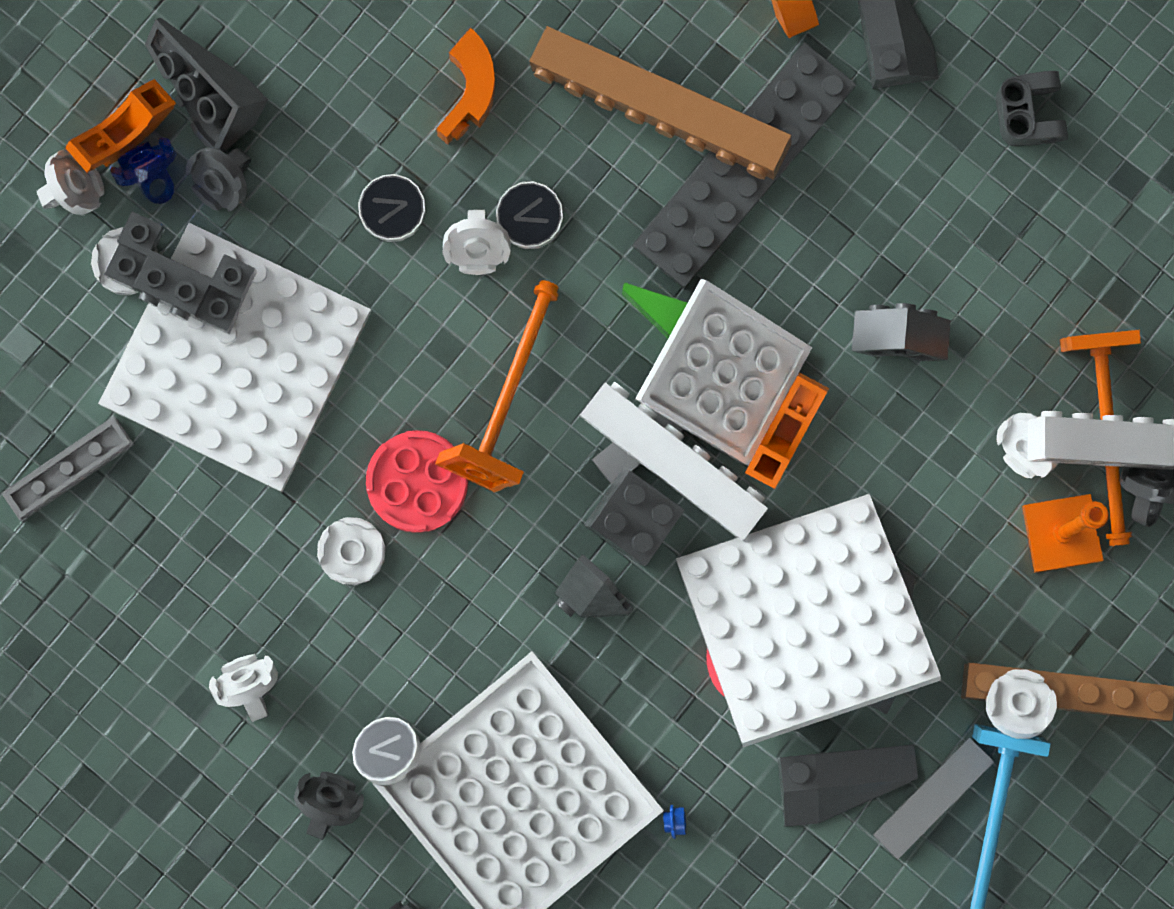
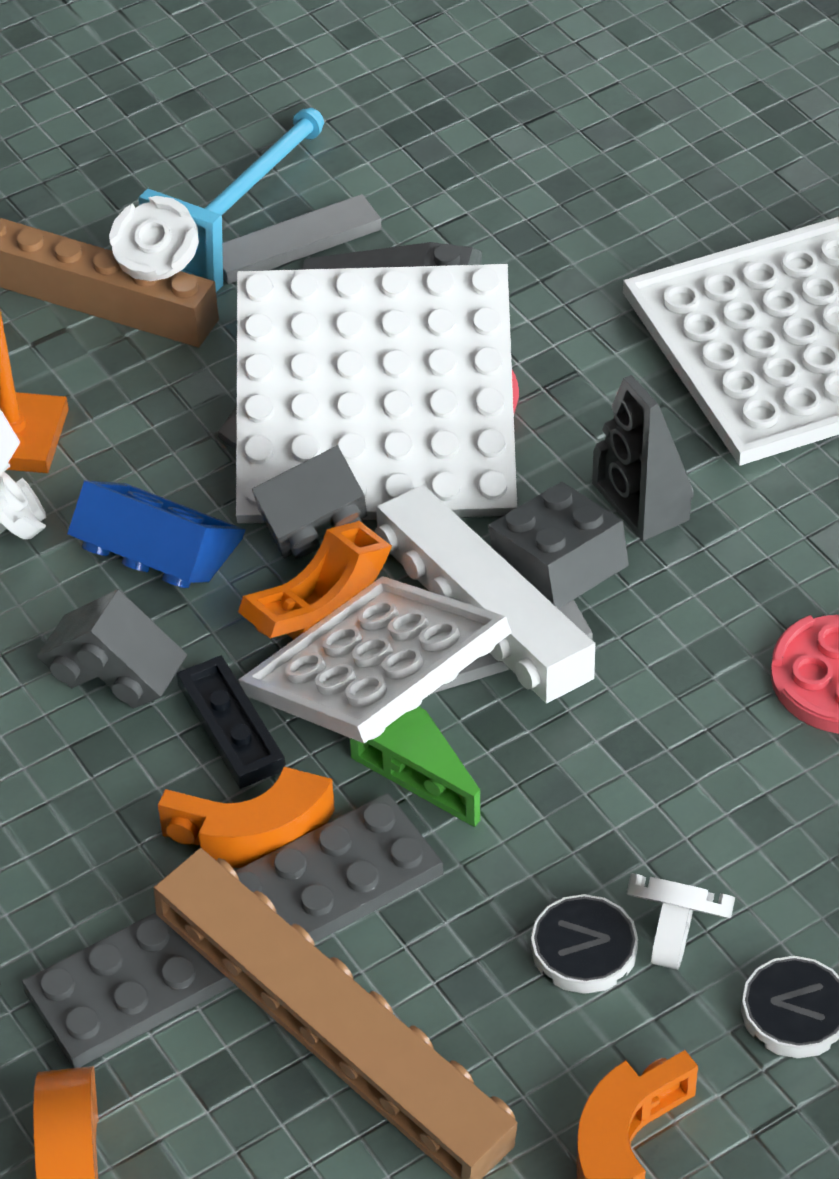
camera: 160 degrees left, 35 degrees down
orange tile [435,280,559,492] -> none
blue plate [663,805,686,839] -> none
none -> blue slope [67,480,246,588]
none -> orange arch [158,767,335,868]
none -> black plate [177,655,286,789]
none -> dark grey brick [252,445,368,559]

